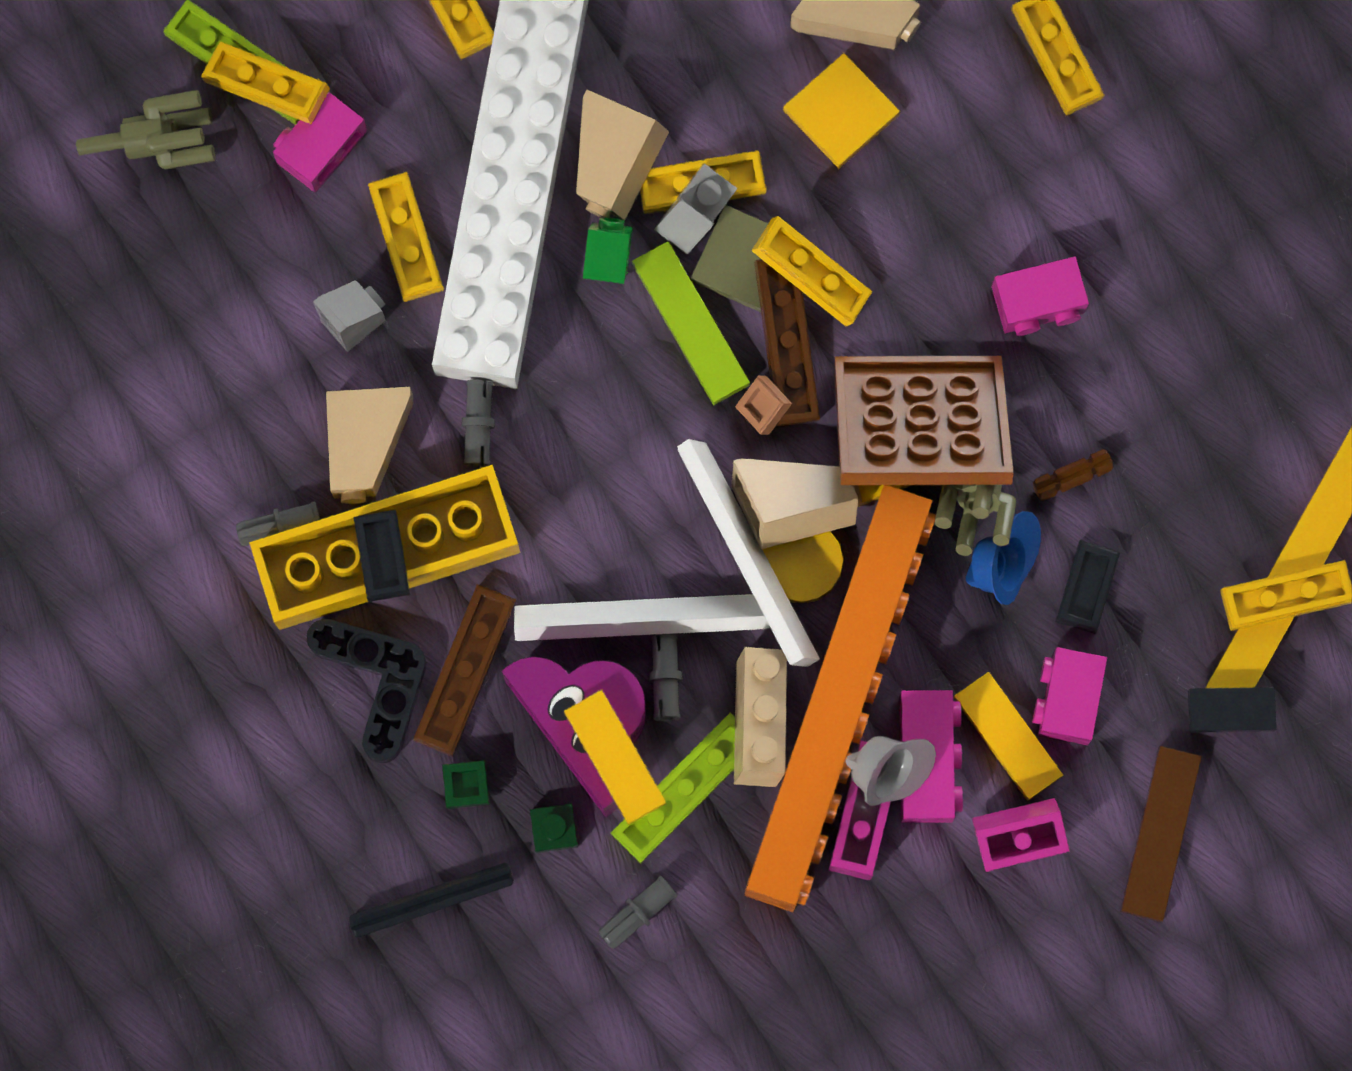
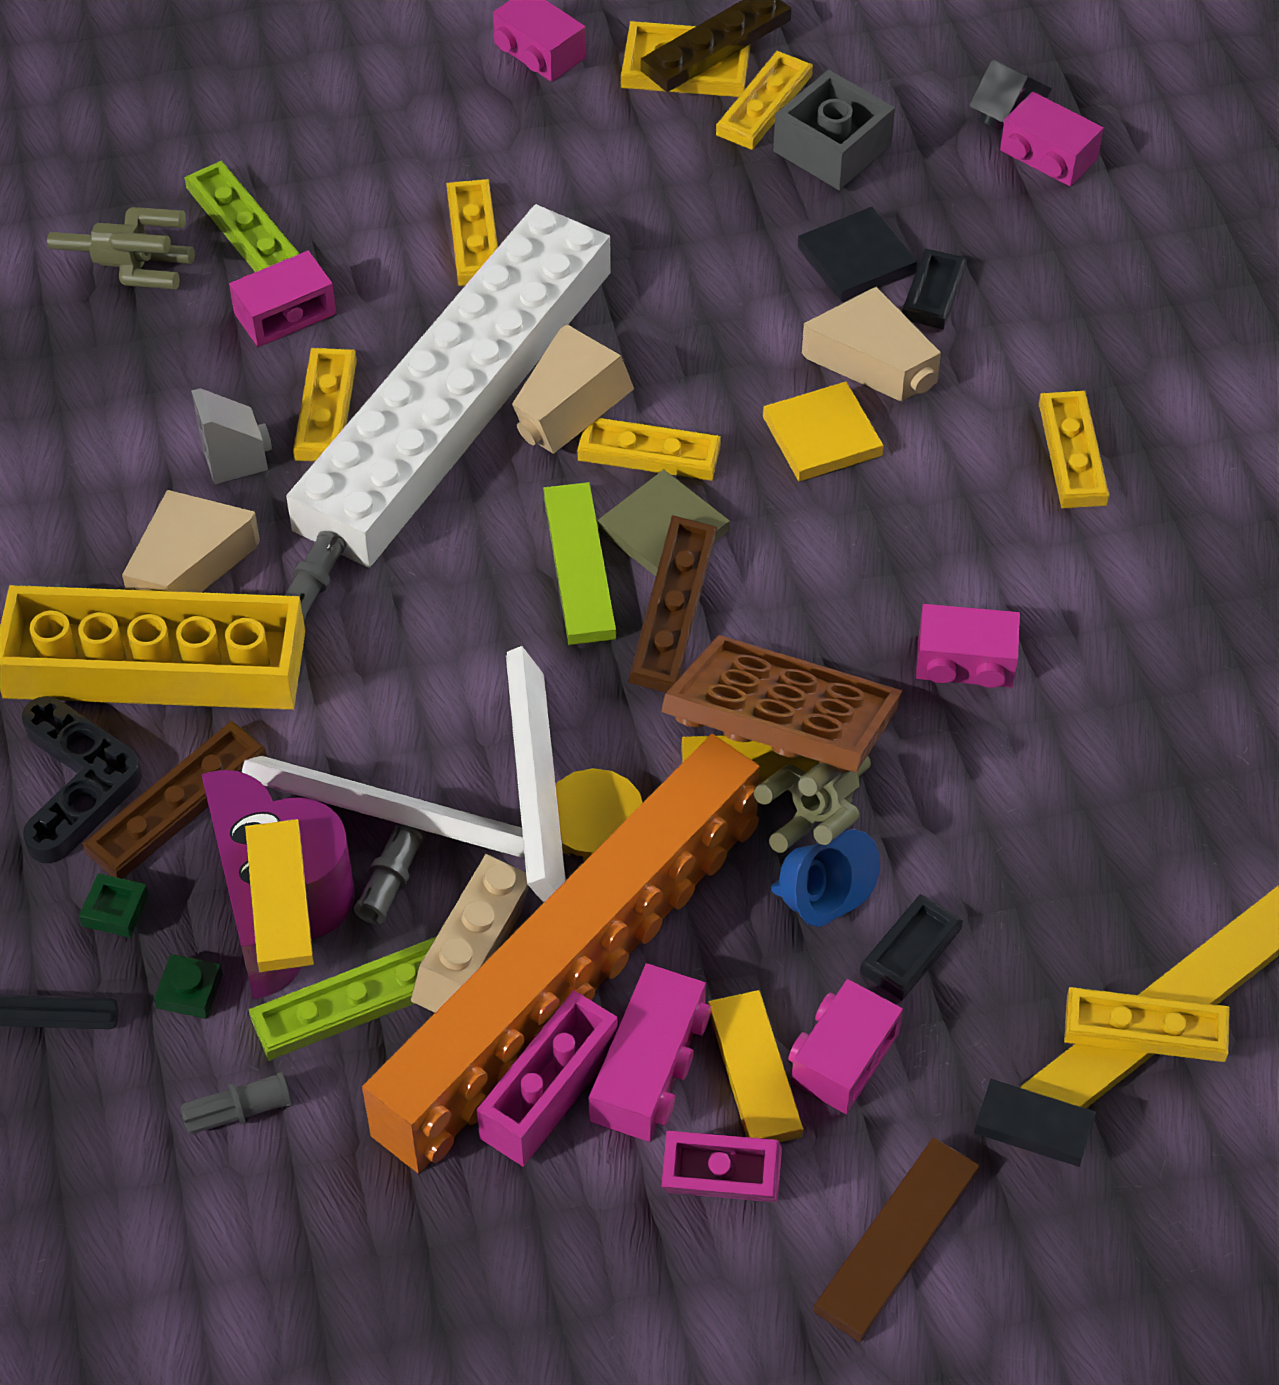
camera: 20 degrees right, 25 degrees down
yellow tile [201,41,330,124] -> none
black tile [354,509,411,602] -> none
green brick [583,217,633,284] -> none
light grey slope [654,163,738,254] -> none
tan slope [731,458,862,549] -> none
nougat tile [735,375,792,435] -> none
yellow tile [752,216,872,326] -> none
light grey piece [845,736,936,806] -> none
reddish brown axle [1033,449,1114,501] -> none

